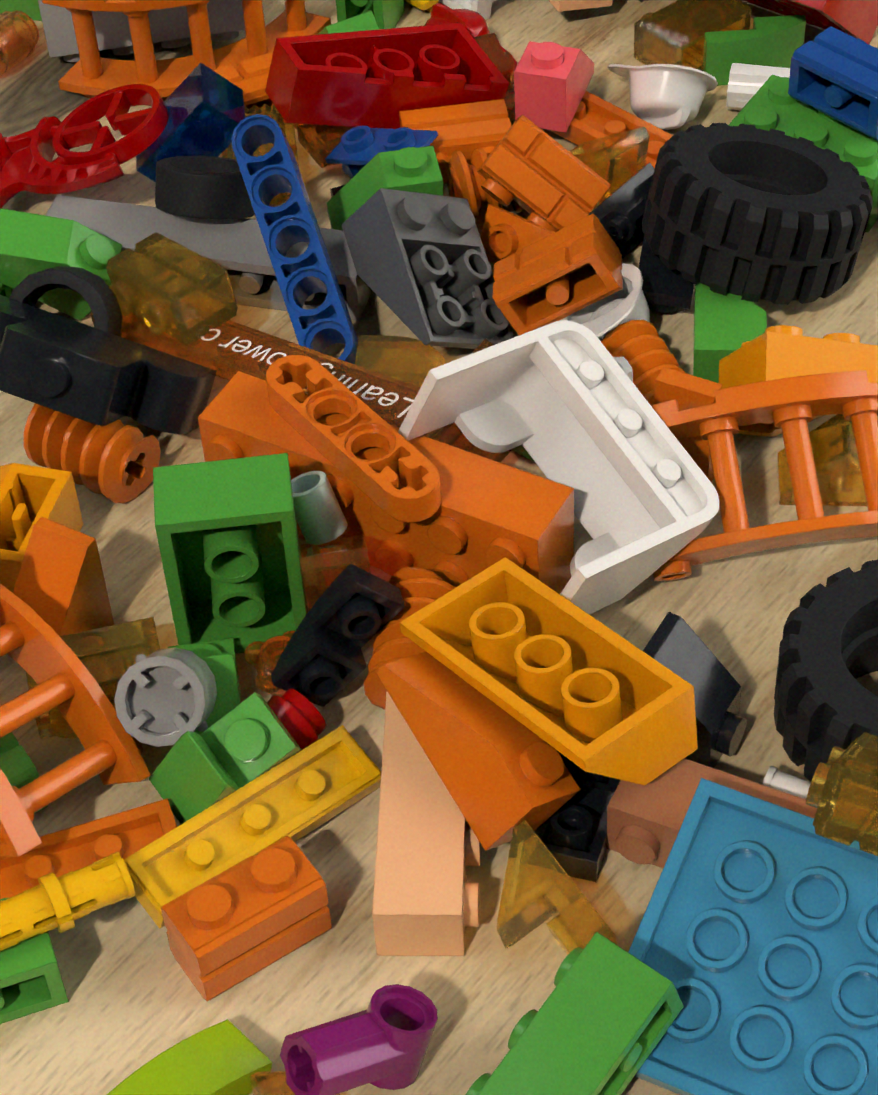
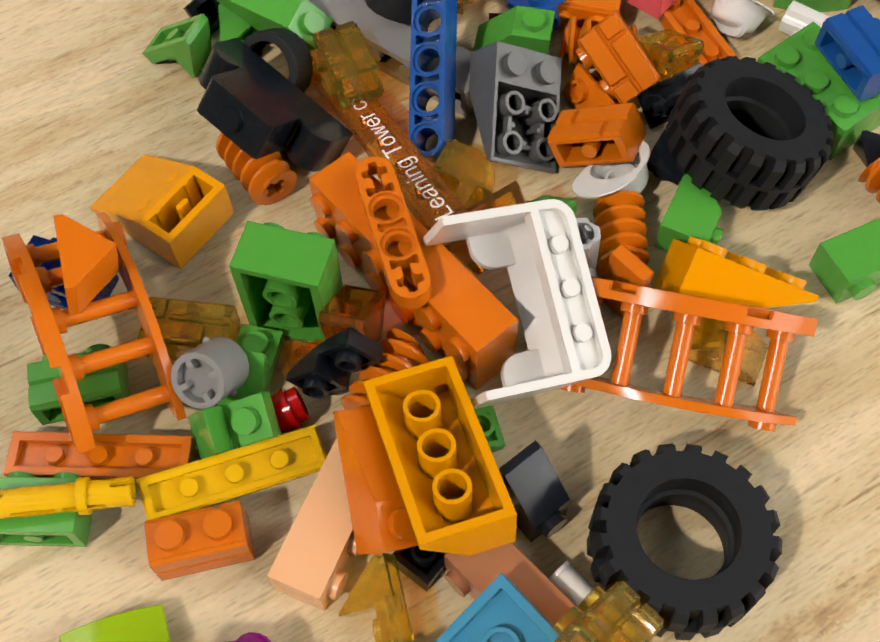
camera: 20 degrees right, 15 degrees up
orange slope [12,517,115,636] -> none
light aqua hinge [291,471,348,545] -> none

